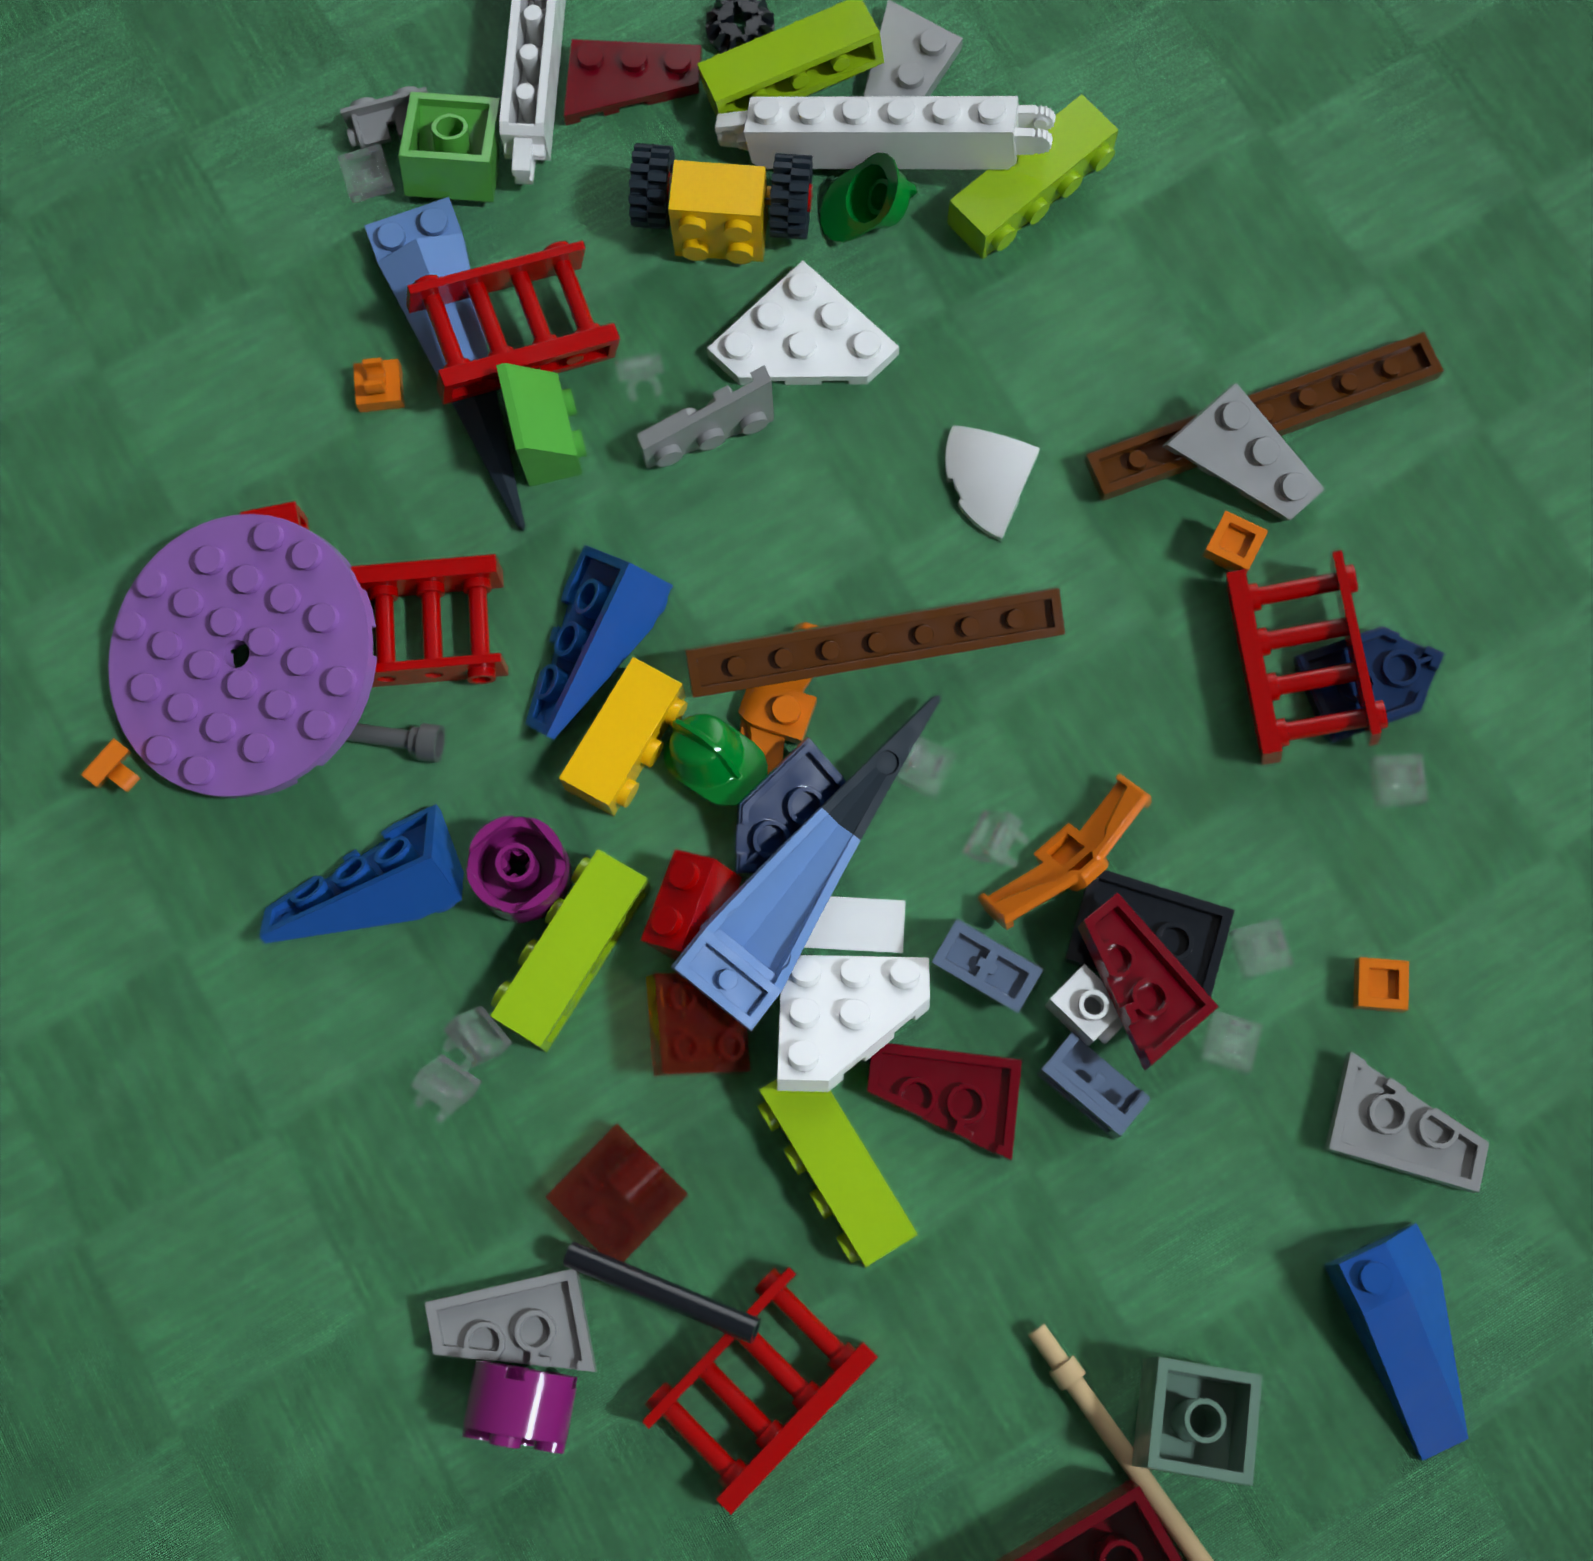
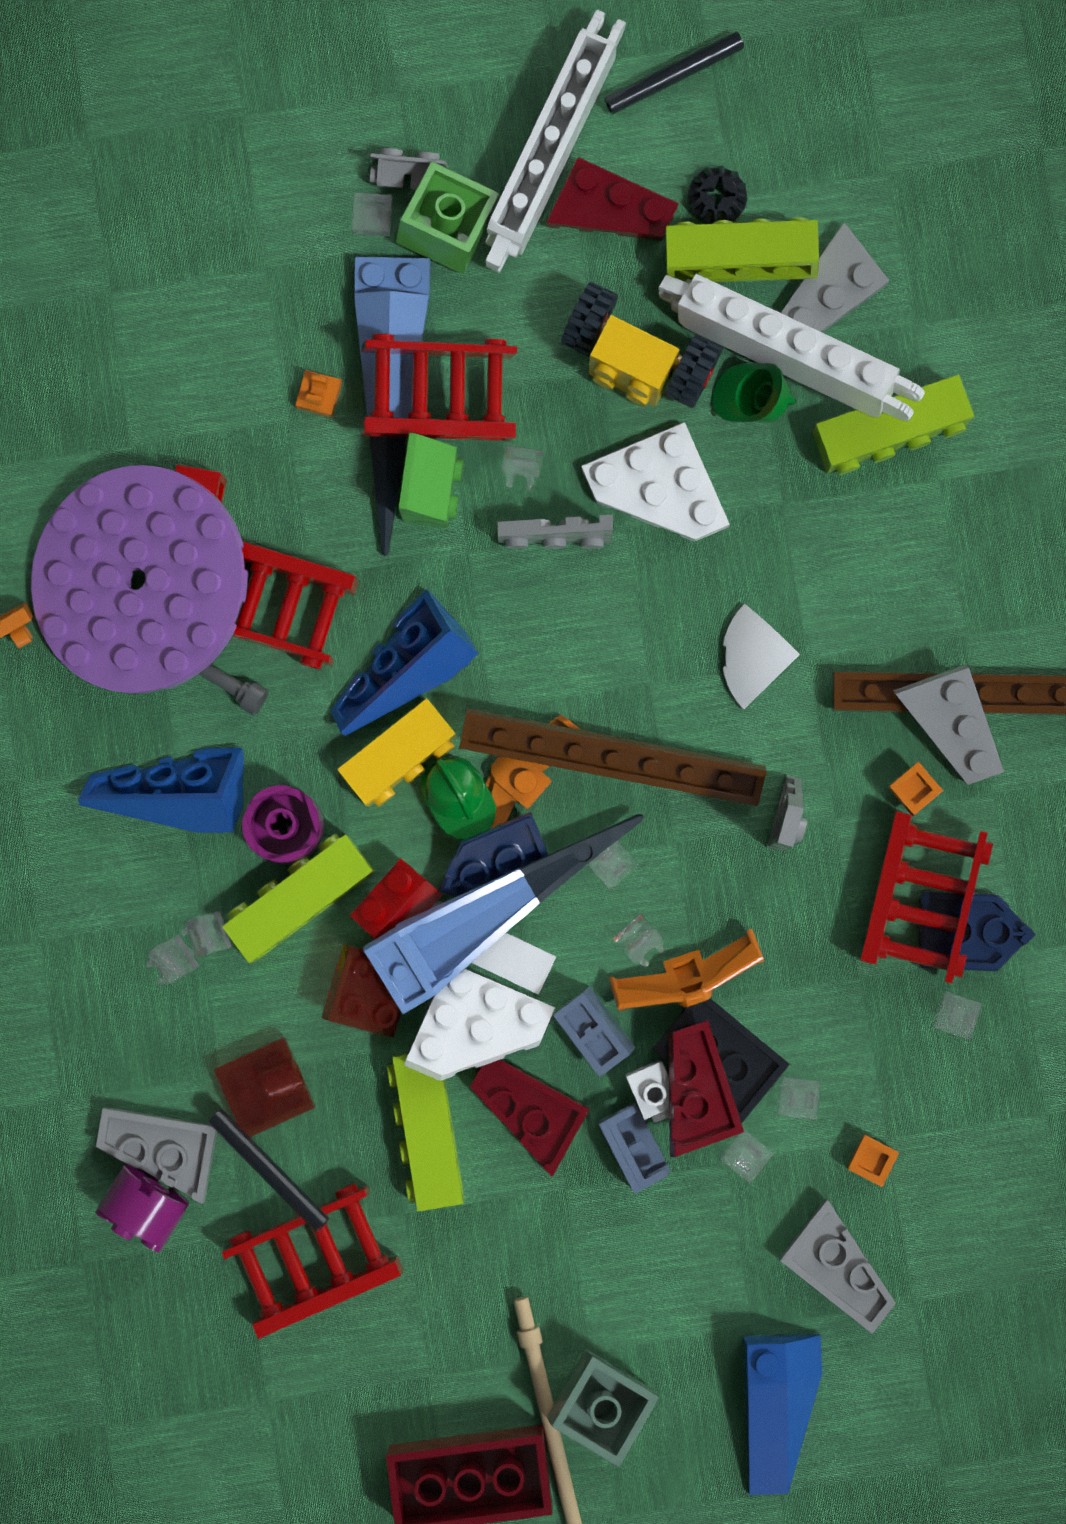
camera: 25 degrees right, 10 degrees up
none -> light grey wing [766,775,807,851]

